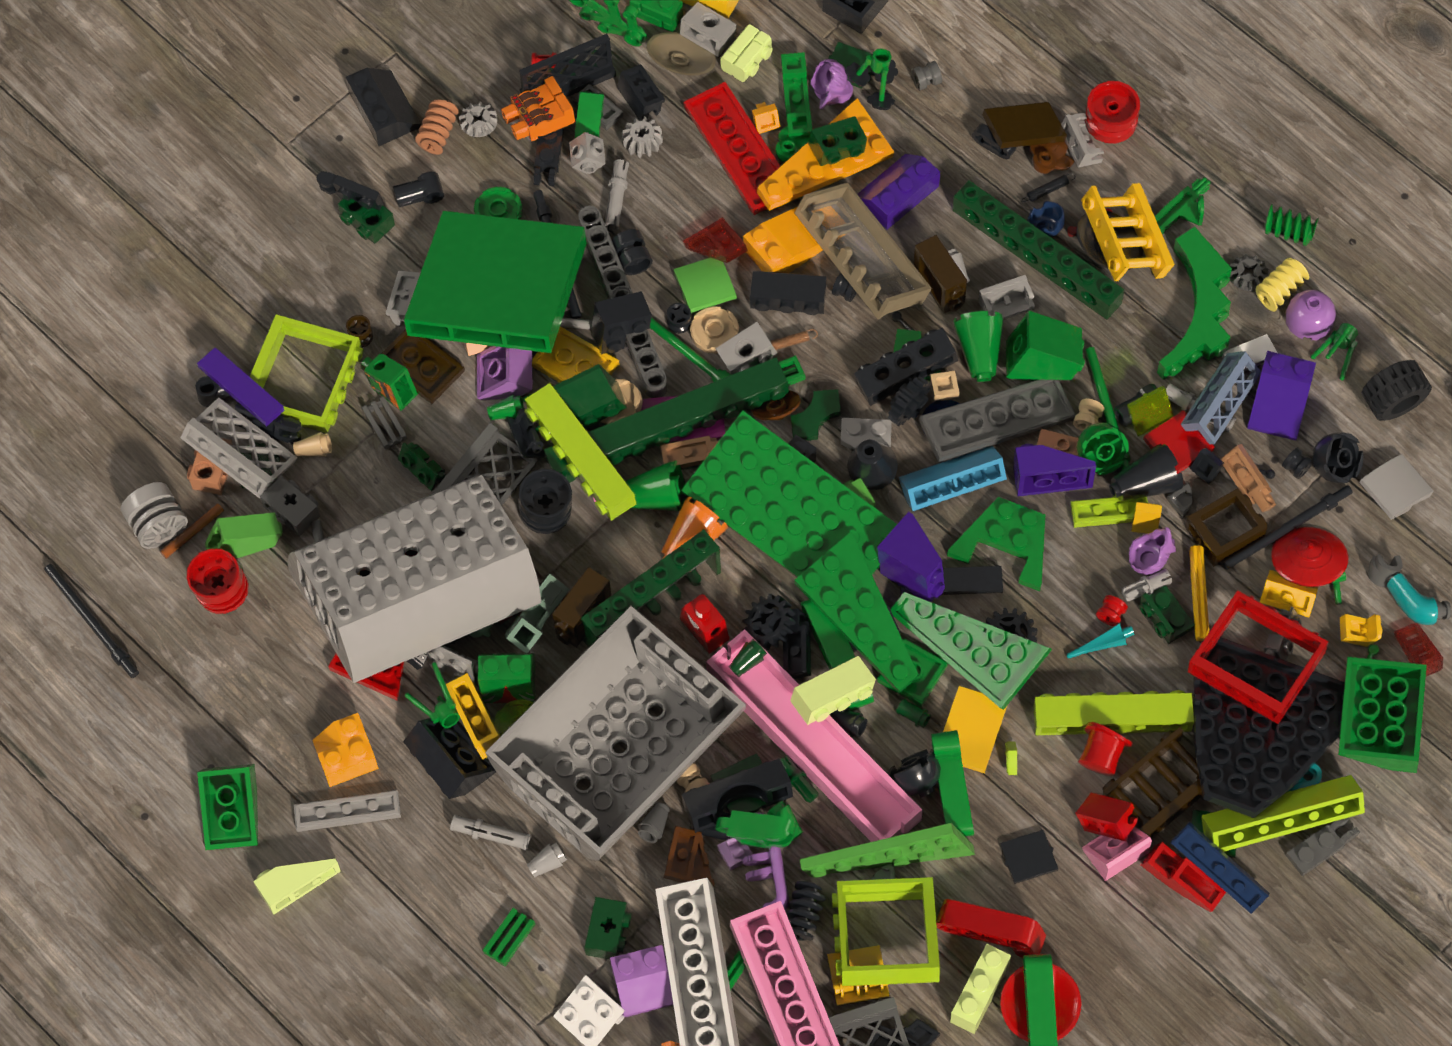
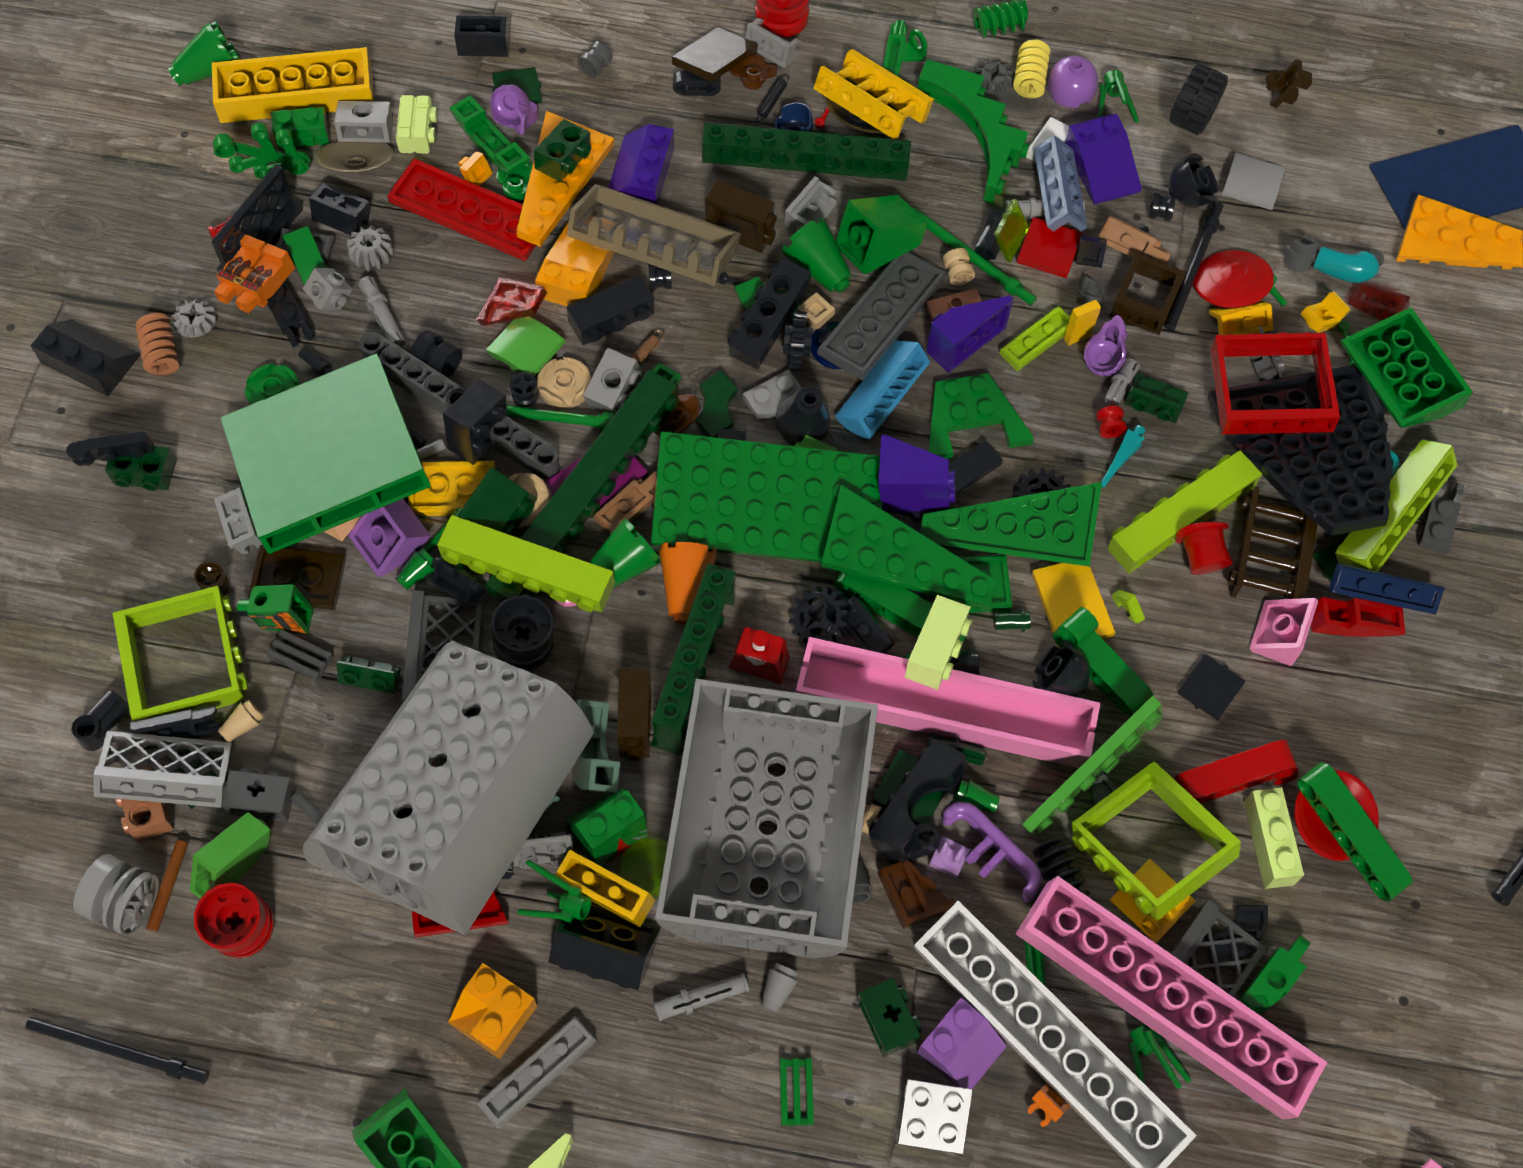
camera: 40 degrees left, 0 degrees up
dark purple tile [197,348,285,427] -> none
black piece [393,171,444,207] -> none
green piece [715,810,796,849] -> none
dark green cone [728,639,767,677] -> none
plant [845,48,898,110] -> none
red hinge [1075,792,1138,842] -> none
green cylinder [1076,423,1129,475] -> none
black cone [1109,443,1184,501] -> none
yellow axle [1189,545,1209,642] -> none

